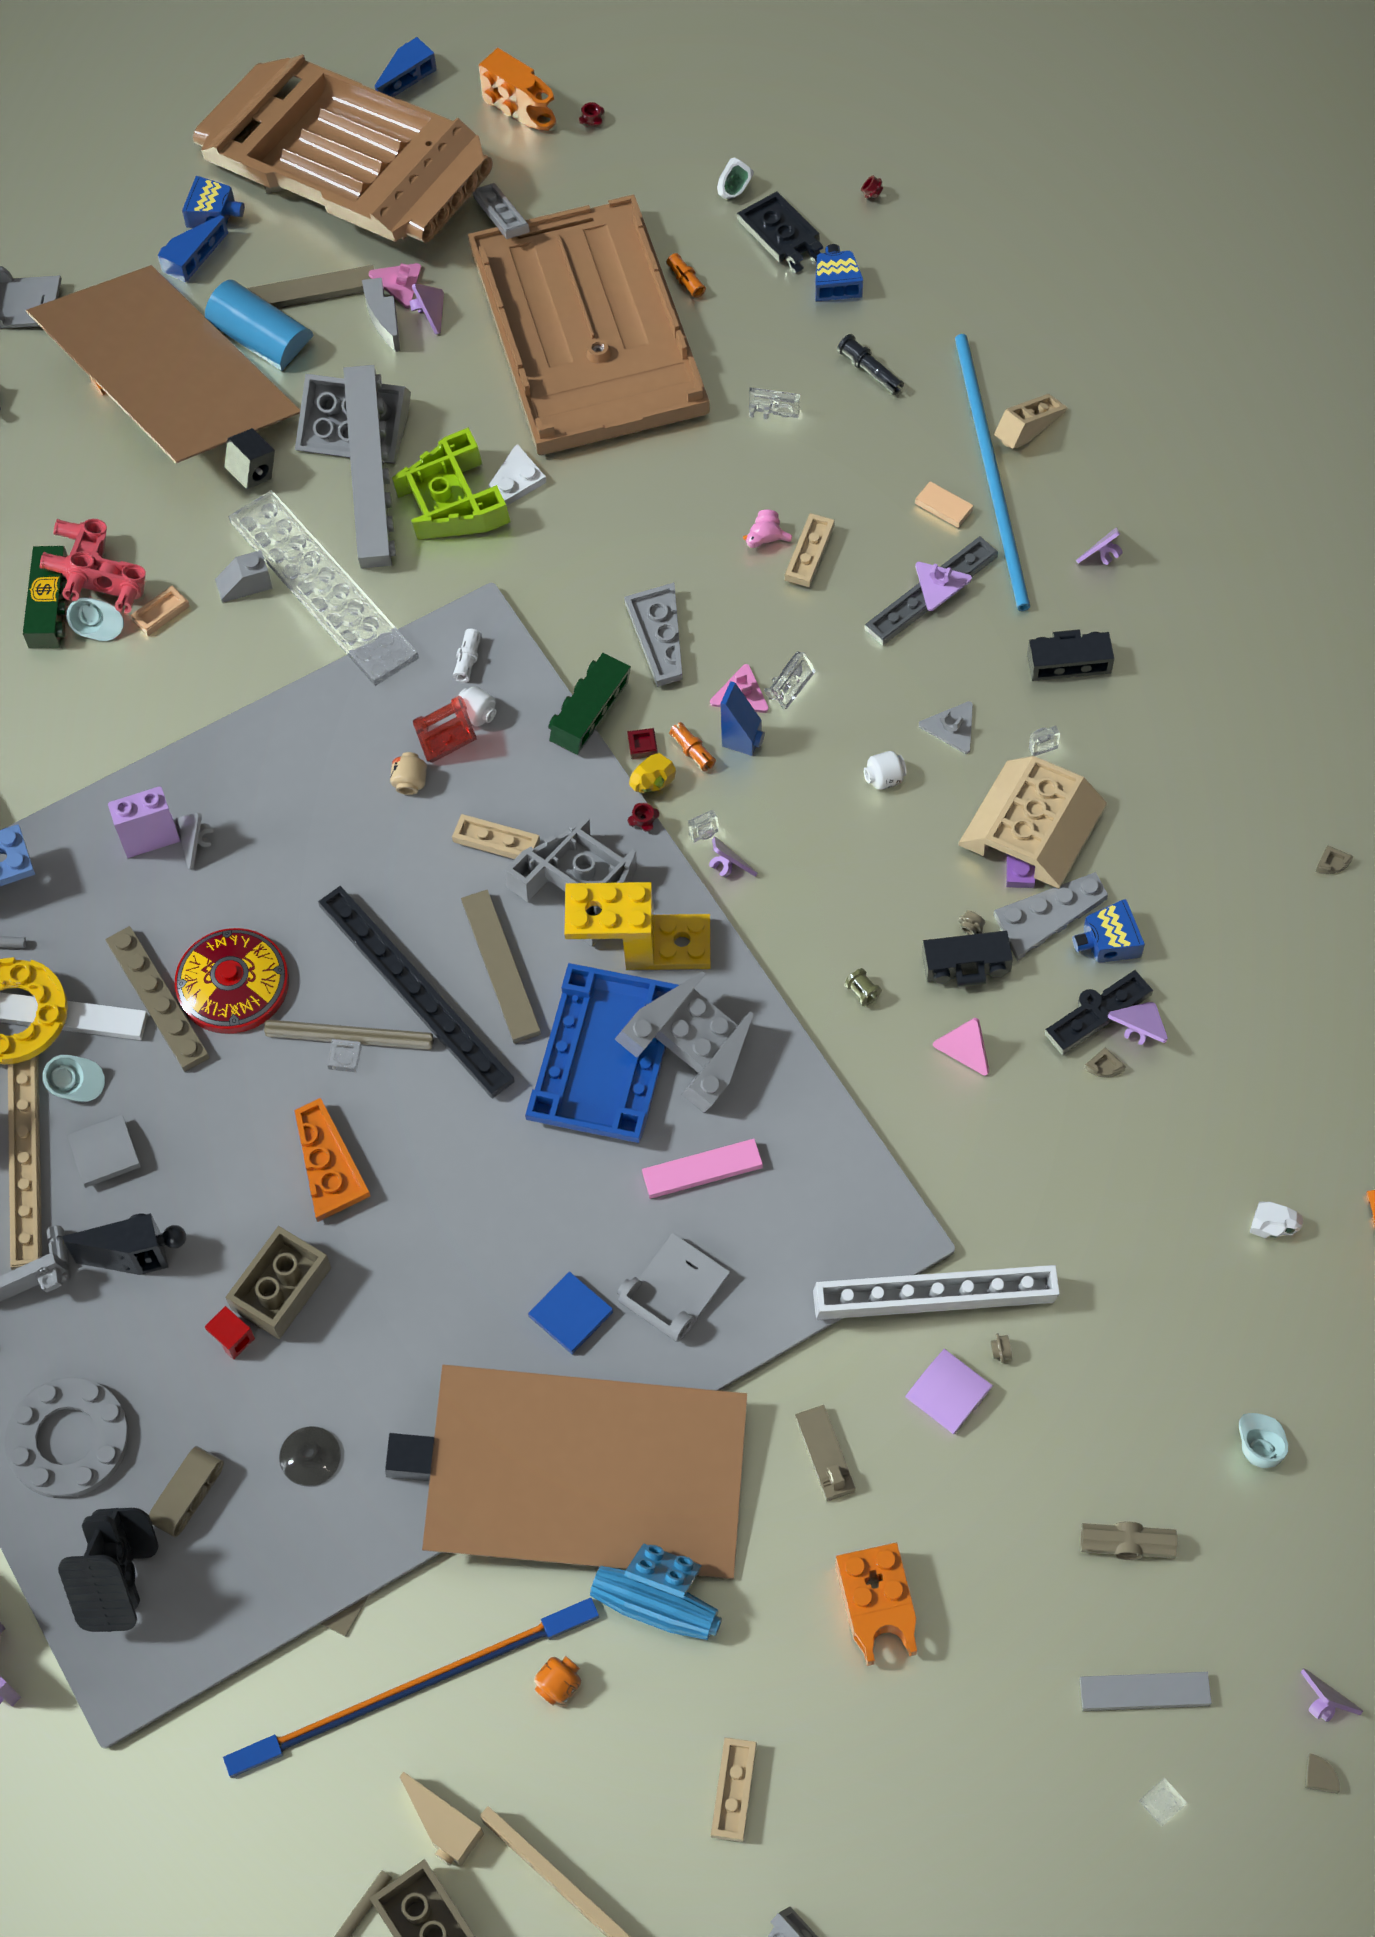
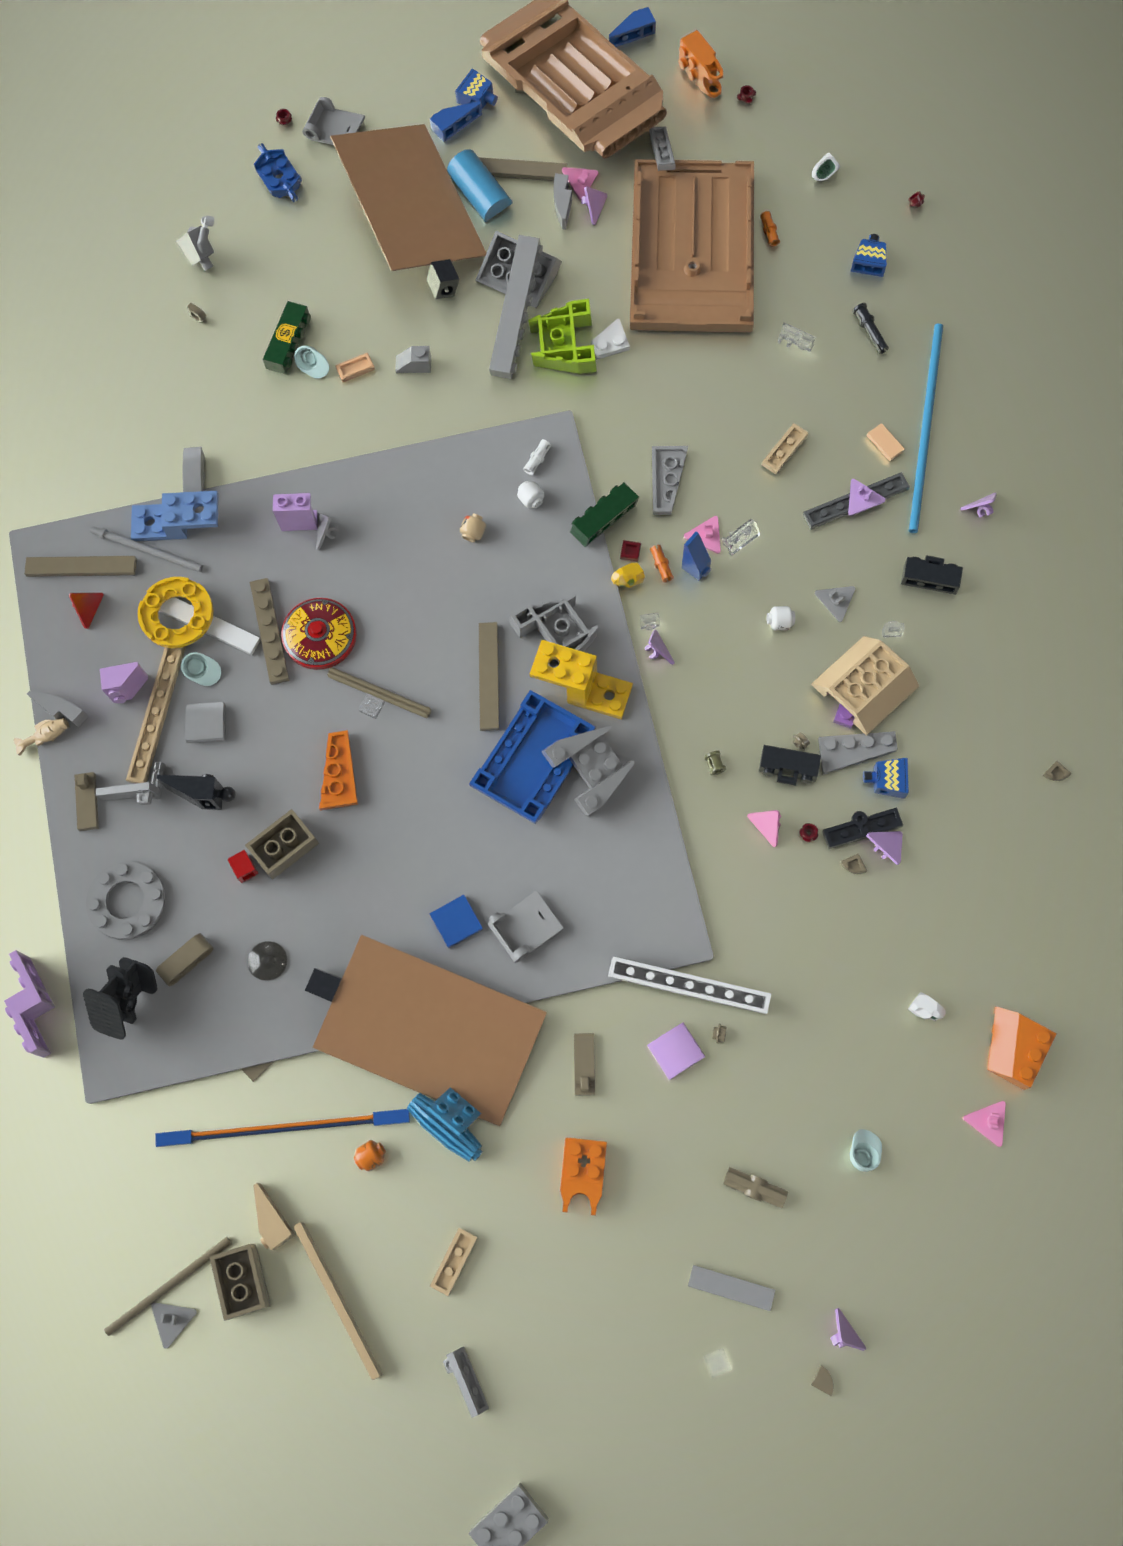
camera: 20 degrees right, 10 degrees up
coral pin [40,518,146,613] -> none
clear plate [228,490,419,686] -> none
black plate [318,886,515,1099] -> none
clear red plate [413,695,477,763] -> none
tan plate [452,814,540,859] -> none
dark red plate [628,803,659,832] -> none
bright pink tile [642,1139,763,1199] -> none
black tile [737,191,823,273] -> none
bright pink animal [743,509,792,548] -> none
tan slope [994,394,1067,449] -> none
none -> dark red plate [799,823,818,842]

